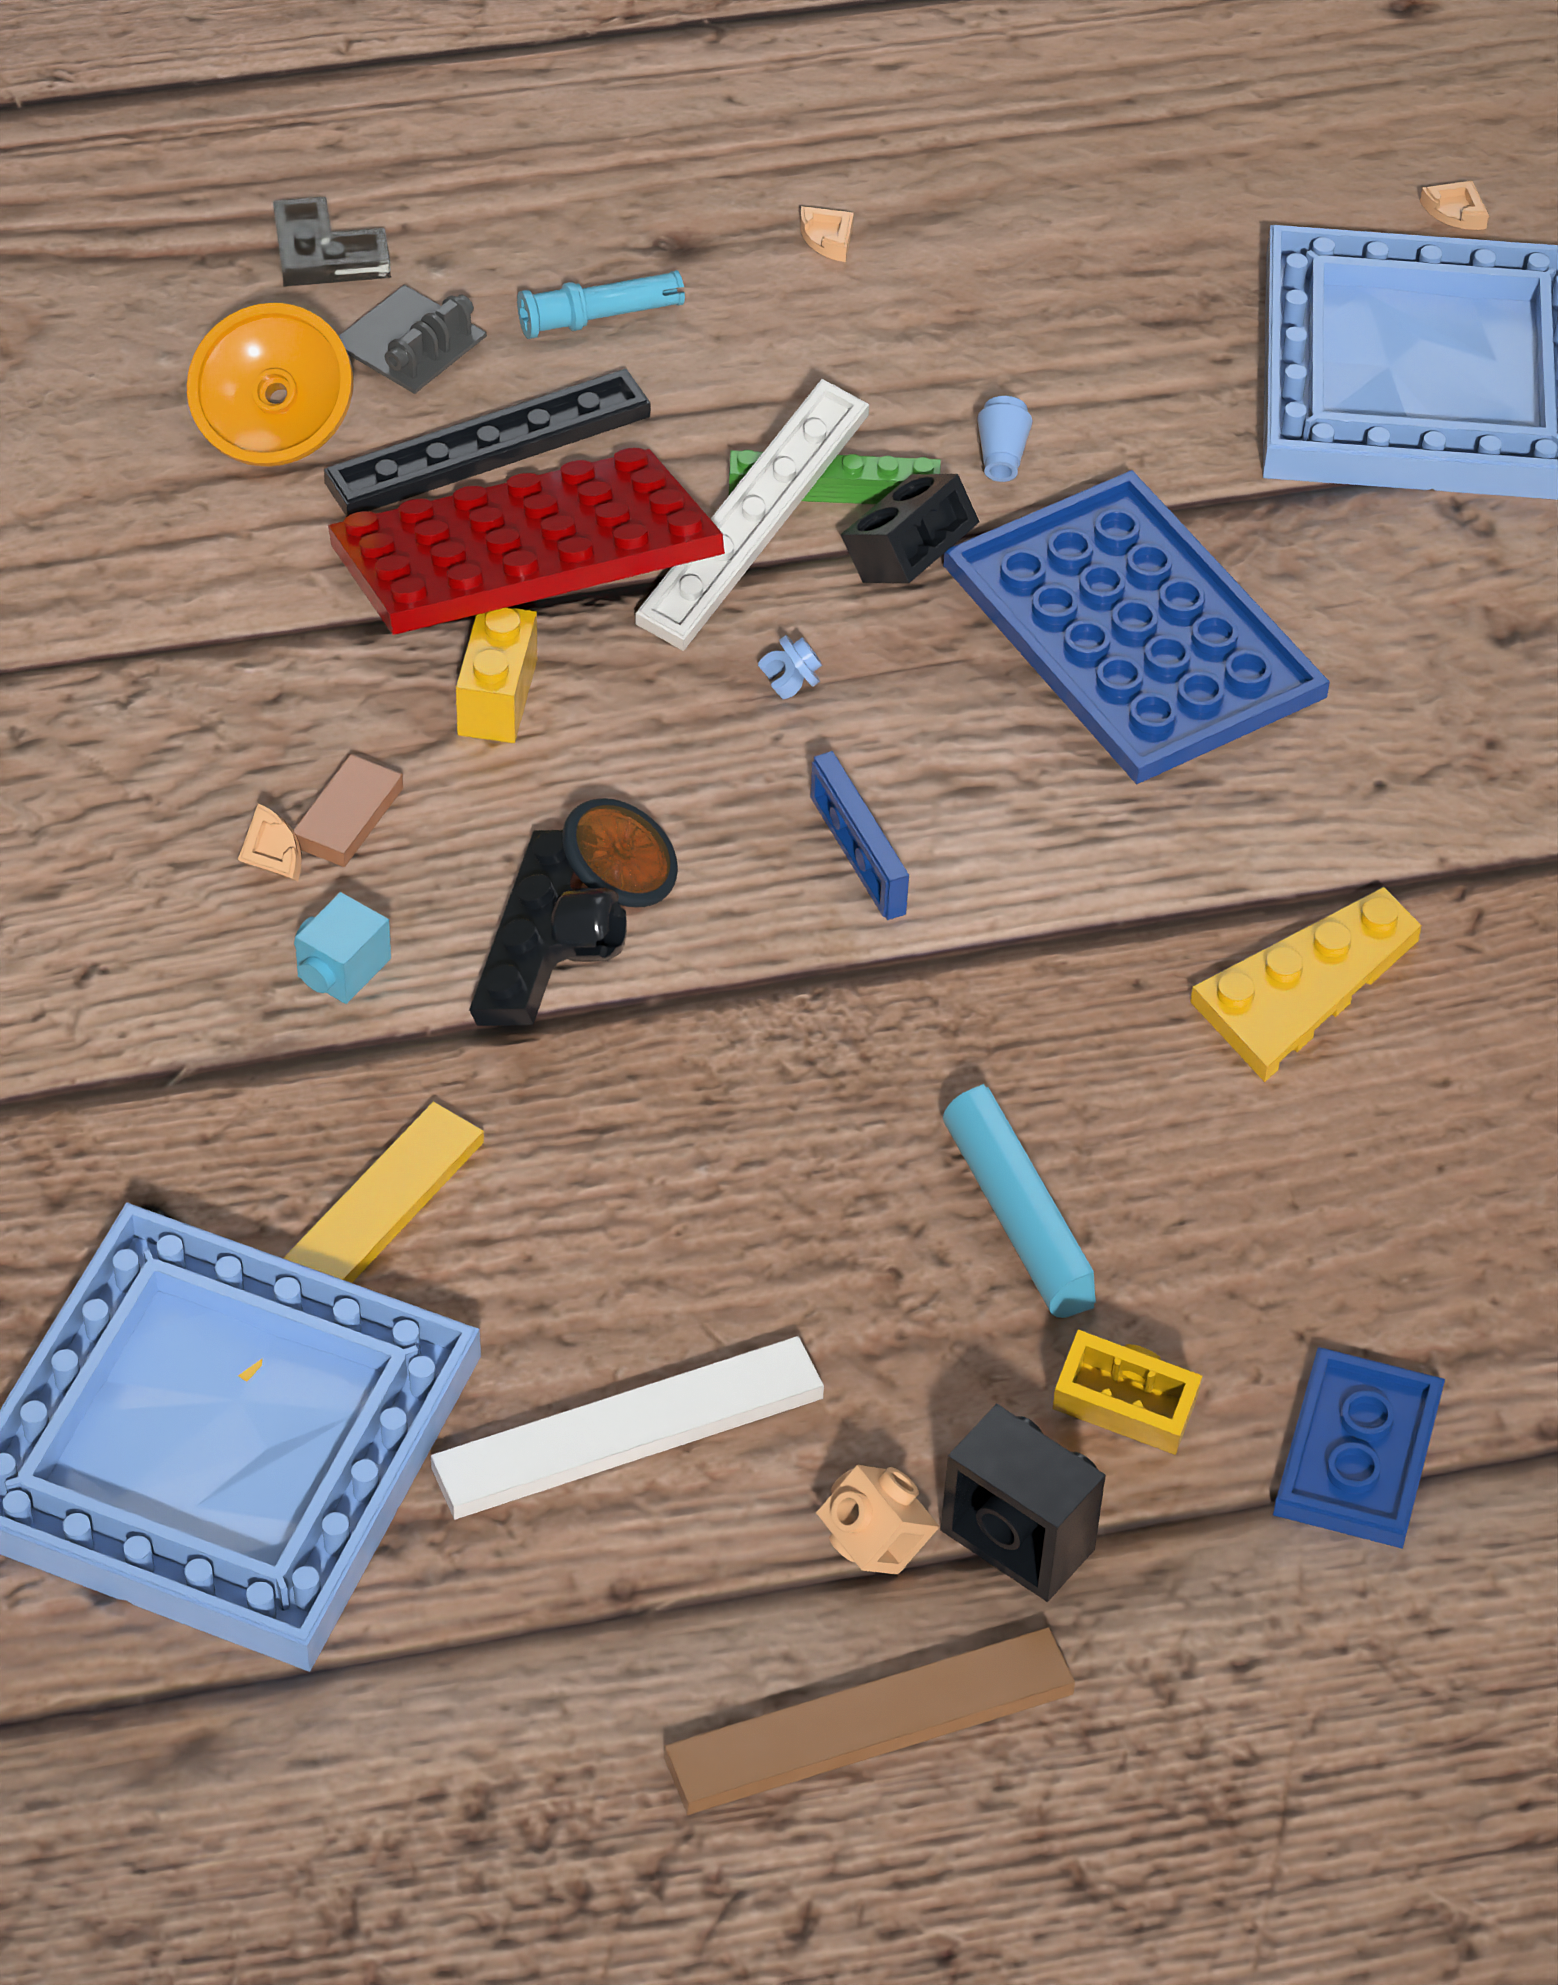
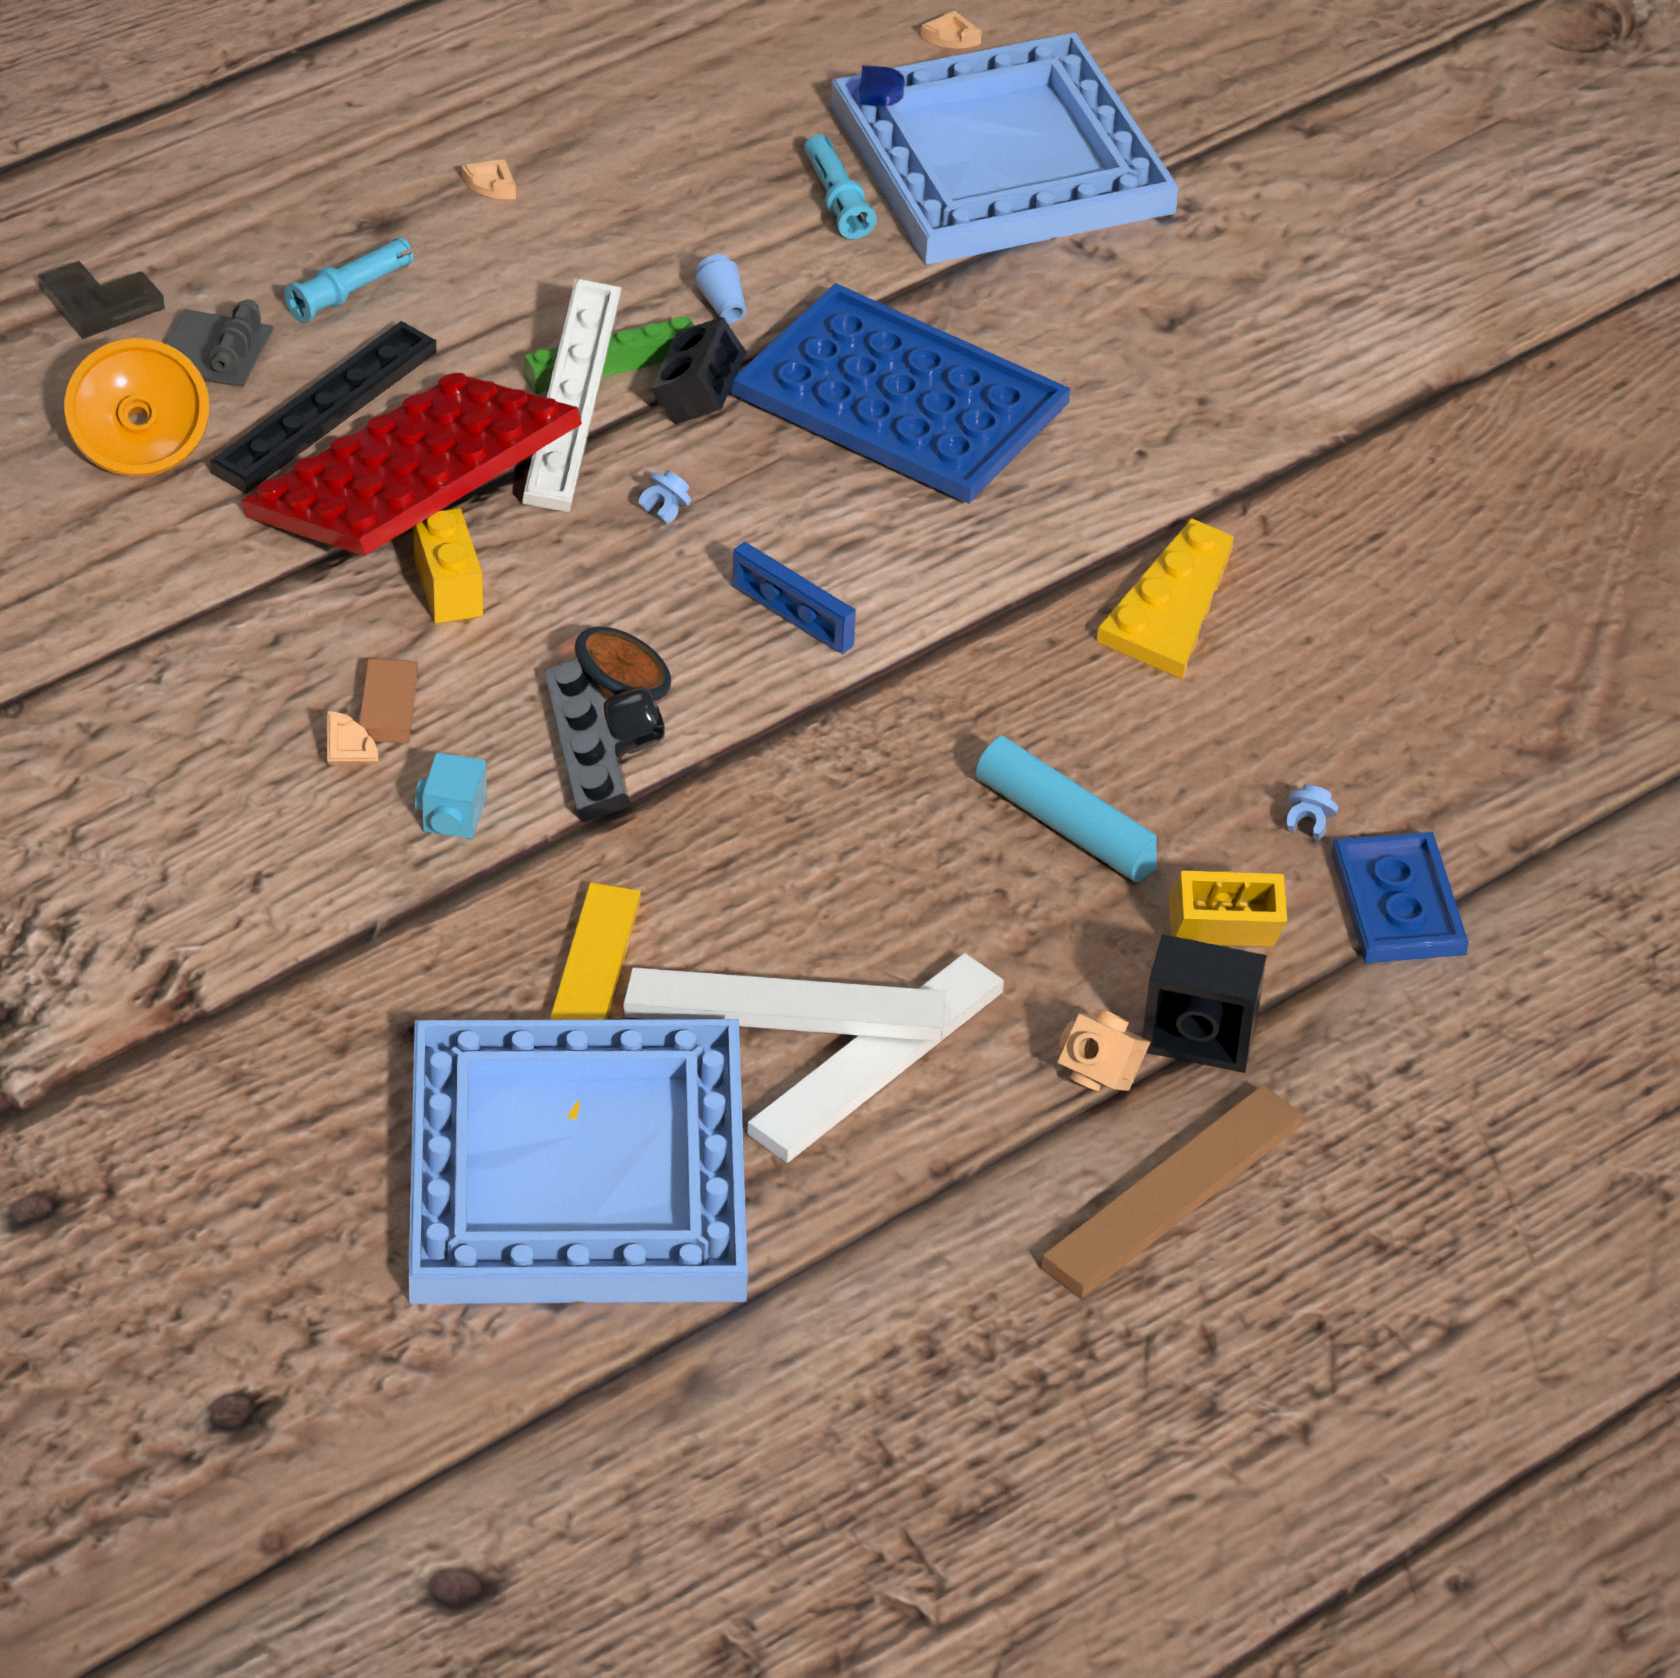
camera: 25 degrees left, 5 degrees down
none -> white tile [624,968,948,1041]
none -> medium azure pin [804,134,877,240]
none -> clear blue tile [859,65,905,107]
none -> light blue plate [1287,785,1339,840]

